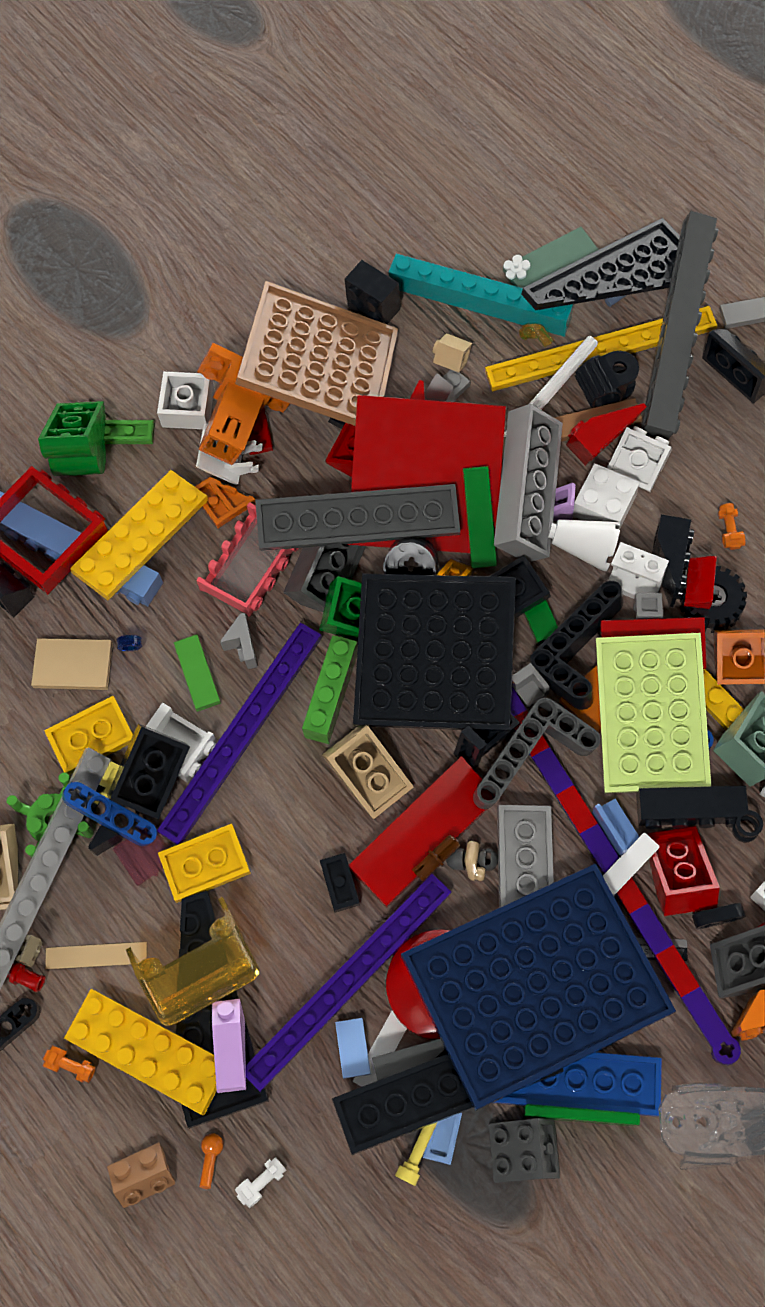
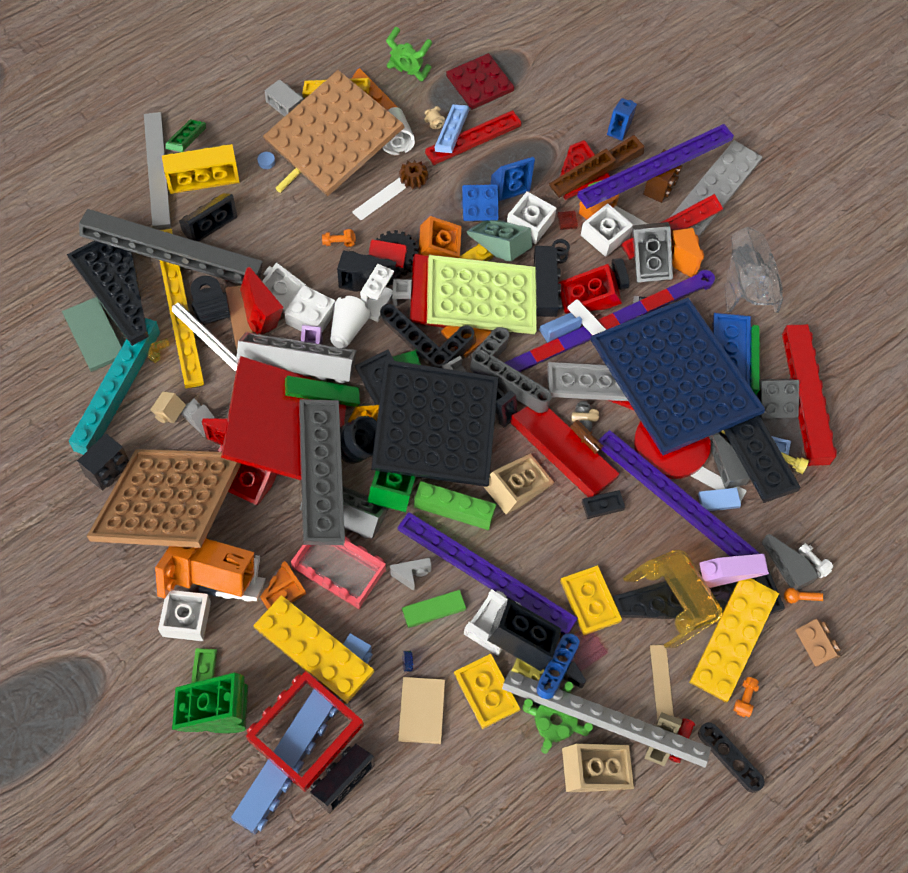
camera: 100 degrees left, 5 degrees down
white plant [504,255,530,280] -> none
none -> dark grey slope [761,534,819,590]
none -> red brick [782,324,837,466]

